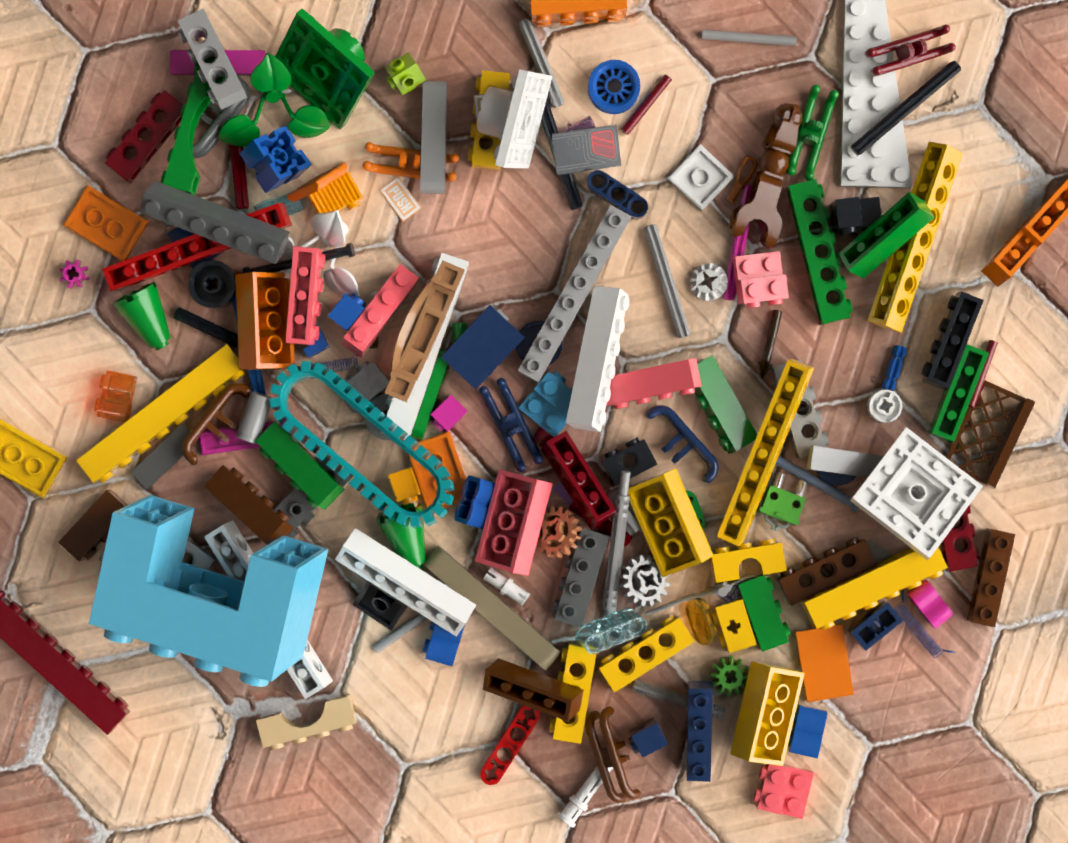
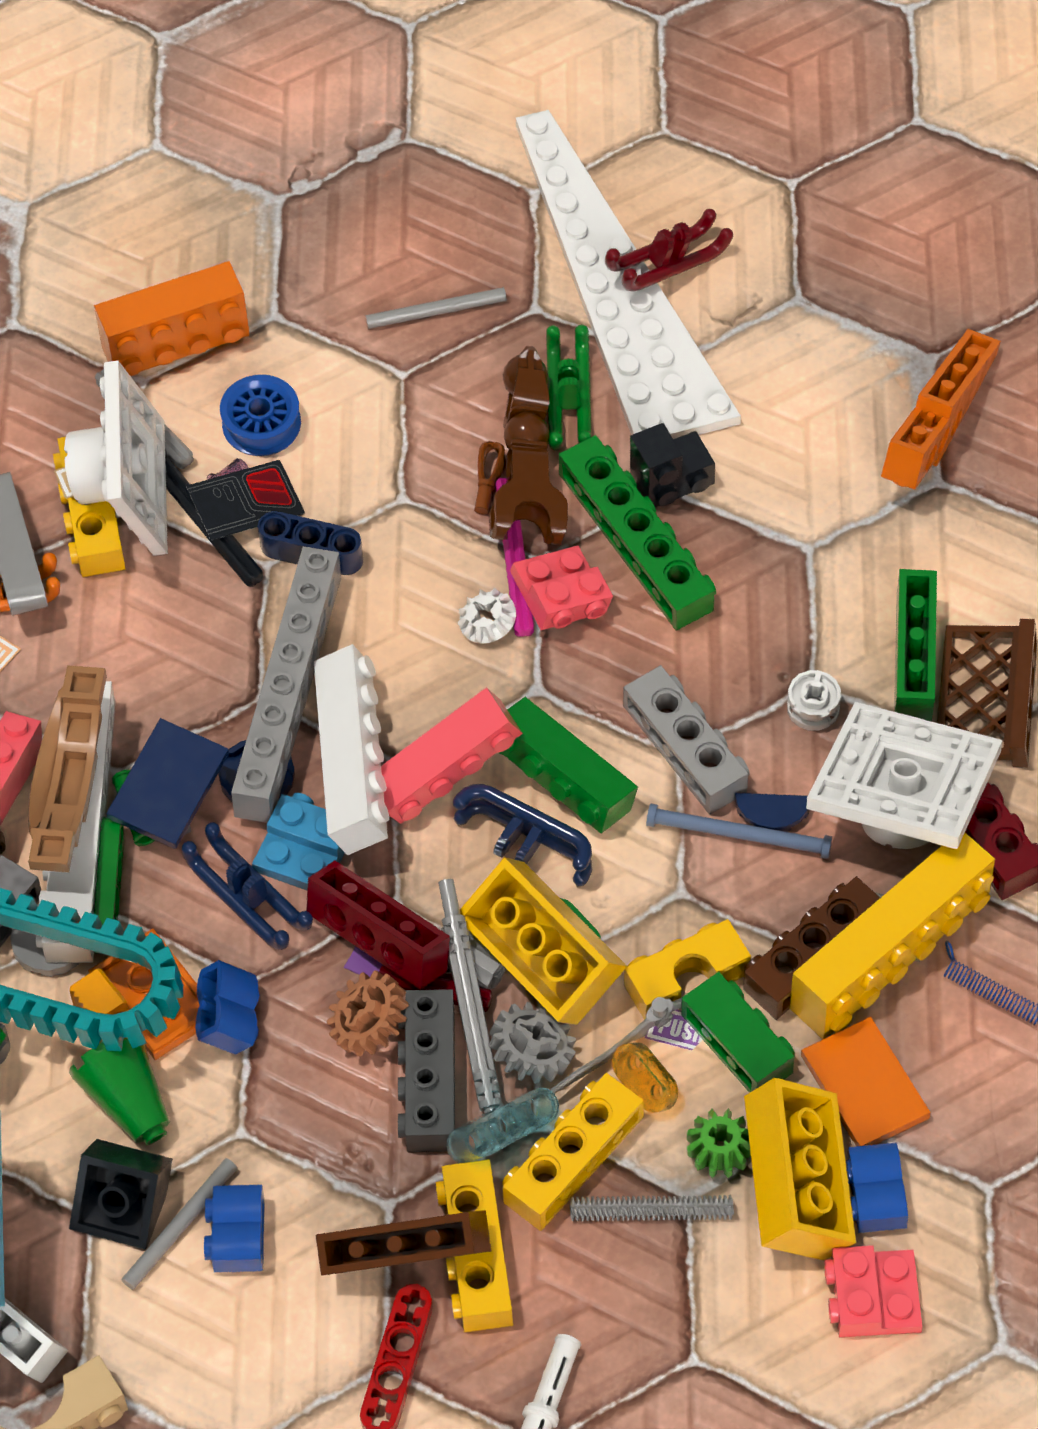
camera: 15 degrees left, 30 degrees down
white brick [335,528,476,637] -> none
dark tan beam [423,545,562,670] -> none
dark pink brick [431,395,468,431] -> none
coral brick [475,469,553,576] -> none
white pin [483,567,530,606] -> none
dark red hinge [533,426,554,447] -> none
reddish brown piece [585,706,641,803] -> none
black brick [602,437,658,486] -> none
dark red piece [621,74,672,135] -> none
dark blue brick [628,718,668,758] -> none
light grey axle [644,224,690,338] -> none
white tile [668,144,735,211] -> none
dark blue brick [686,681,713,782] -> none
yellow brick [711,598,757,653] -> none
yellow brick [717,359,814,546] -> none
bright green piece [757,472,807,531] -> none
dark brown piece [758,310,783,378] -> none
light grey tile [807,445,884,478] -> none
green brick [838,192,935,279] -> none
dark blue brick [847,601,903,651] -> none
black axle [851,61,961,156] -> none
yellow brick [867,141,963,333] -> none
blue axle [881,345,907,391] -> none
dark pink axle [907,579,954,629] -> none
black brick [921,291,984,390] -> none
dark red bar [968,340,998,409] -> none

